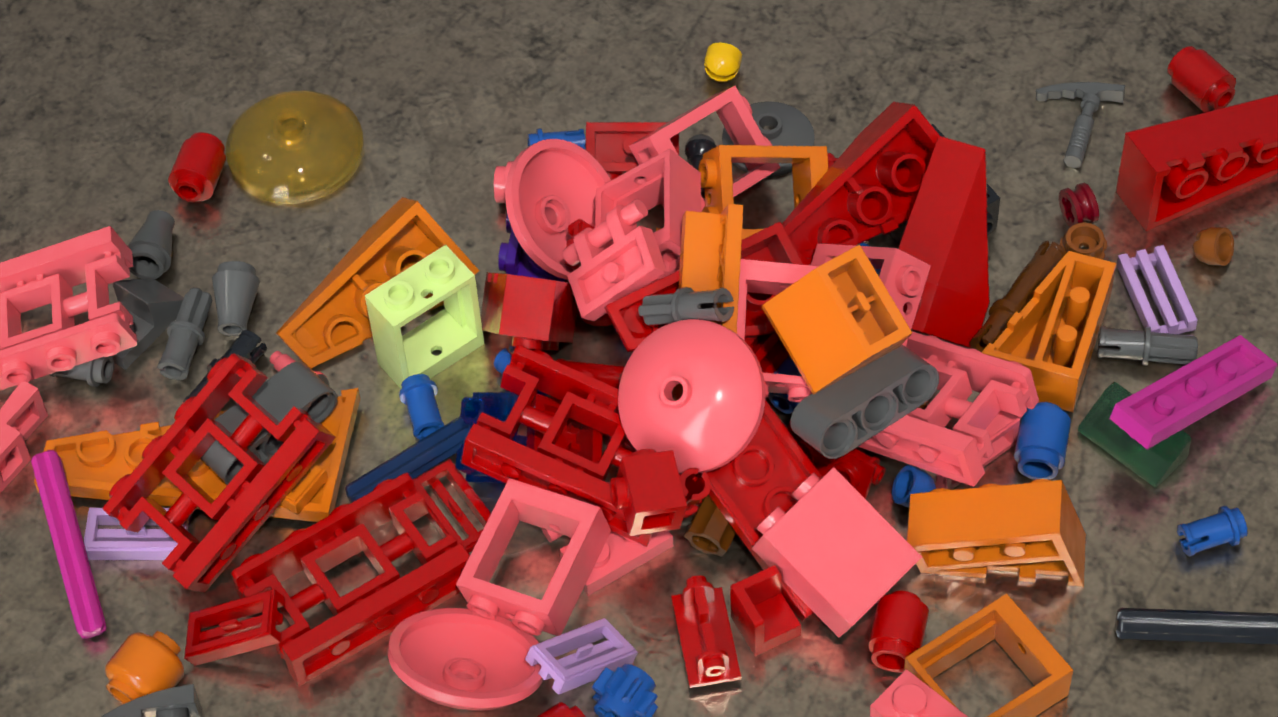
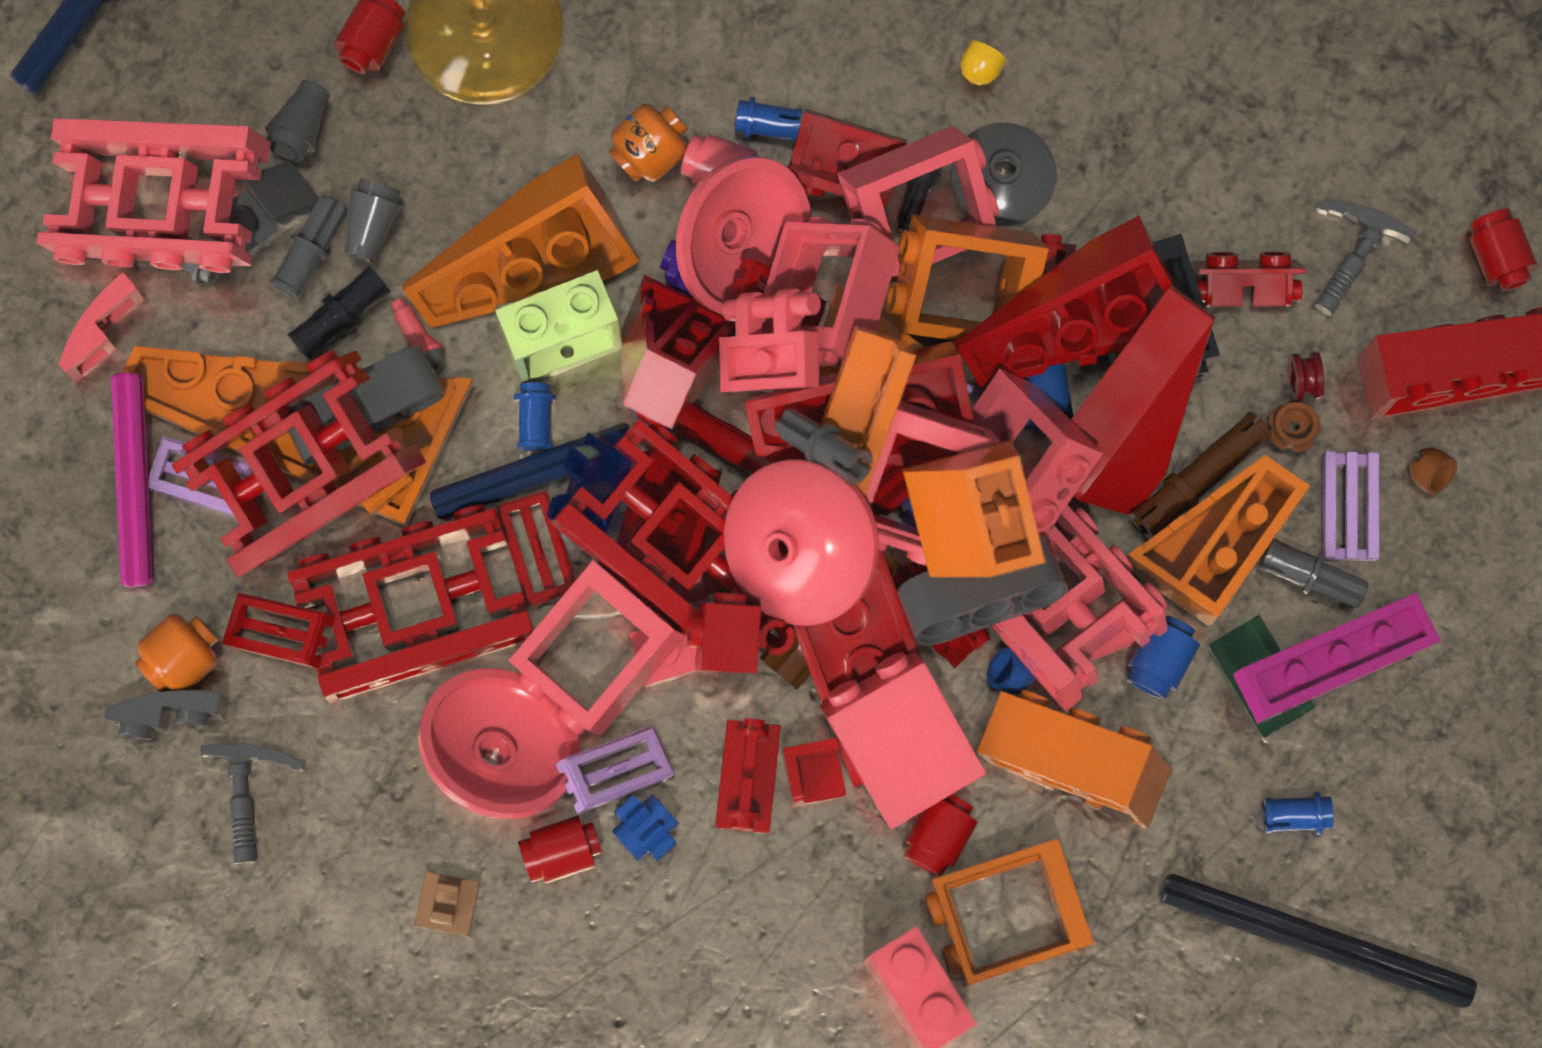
camera: 10 degrees right, 25 degrees up
none -> orange head [609,104,688,182]
none -> red hinge [1192,251,1306,307]

